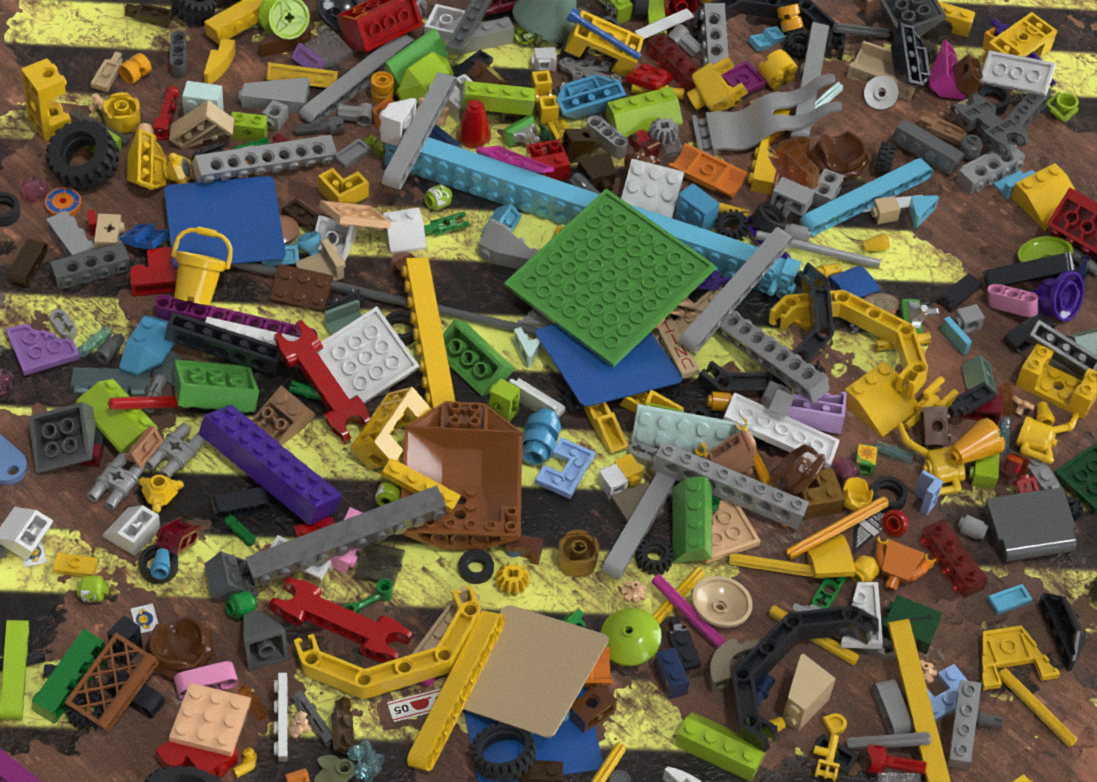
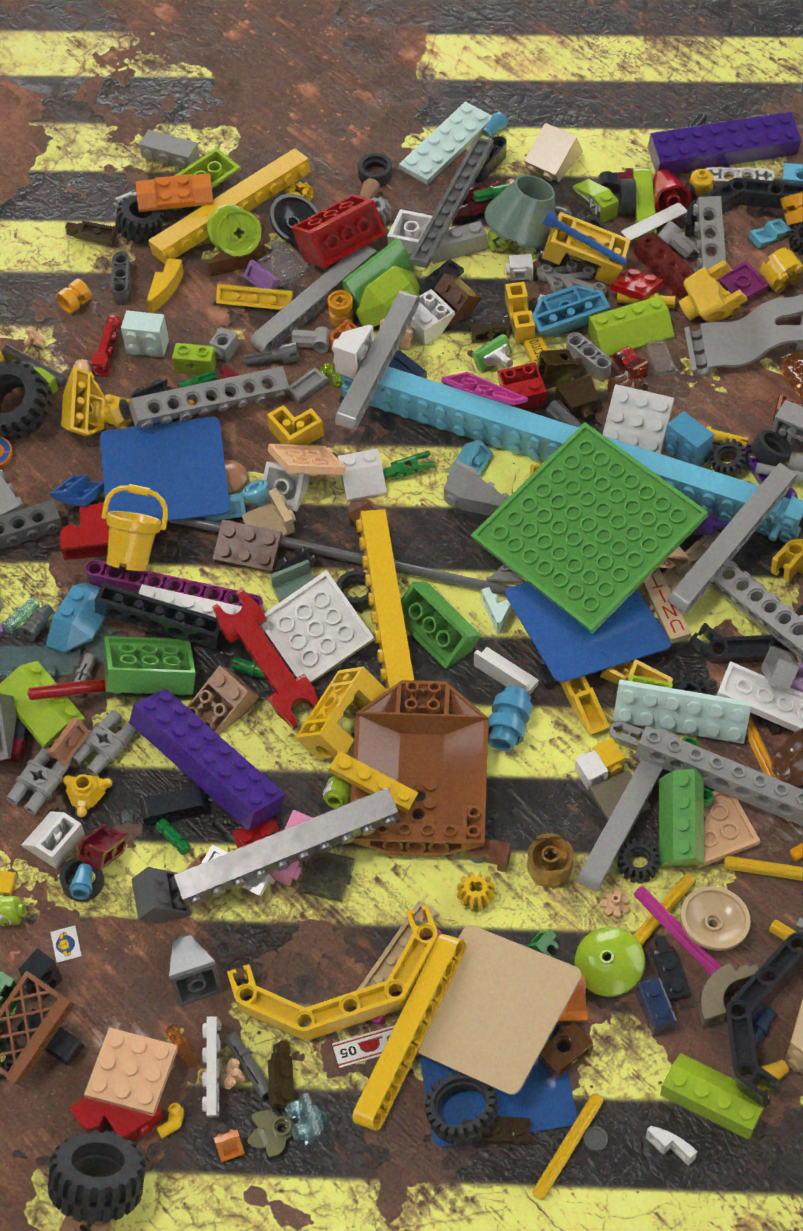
camera: 10 degrees right, 5 degrees up
red tile [87,209,97,236] -> none
tan hinge [91,51,123,92] -> none
tan brick [94,214,125,250] -> none
yellow brick [103,92,141,133] -> none
reddish brown piece [146,617,214,680] -> none
tan wedge [169,100,234,149] -> none
bright pink beam [174,661,238,699] -> none
green head [225,590,257,620] -> none
light grey slope [238,78,310,115] -> none
red piece [269,577,412,663] -> none
dark brown hinge [282,198,319,232] -> none
green brick [343,579,394,613] -> none
lime head [424,184,452,211] -> none
red cone [456,100,491,149] -> none
black tyre [458,549,494,584] -> none
lime slope [462,80,535,116] -> none
lime brick [488,378,521,422] -> none
light blue plate [535,438,596,499] -> none
dark green plant [537,123,554,142] -> none
light grey gear [649,117,679,146] -> none
orange piece [668,143,748,198] -> none
nougat torso [695,417,756,476] -> none
light orange brick [706,392,733,412] -> none
yellow arch [748,108,790,195] -> none

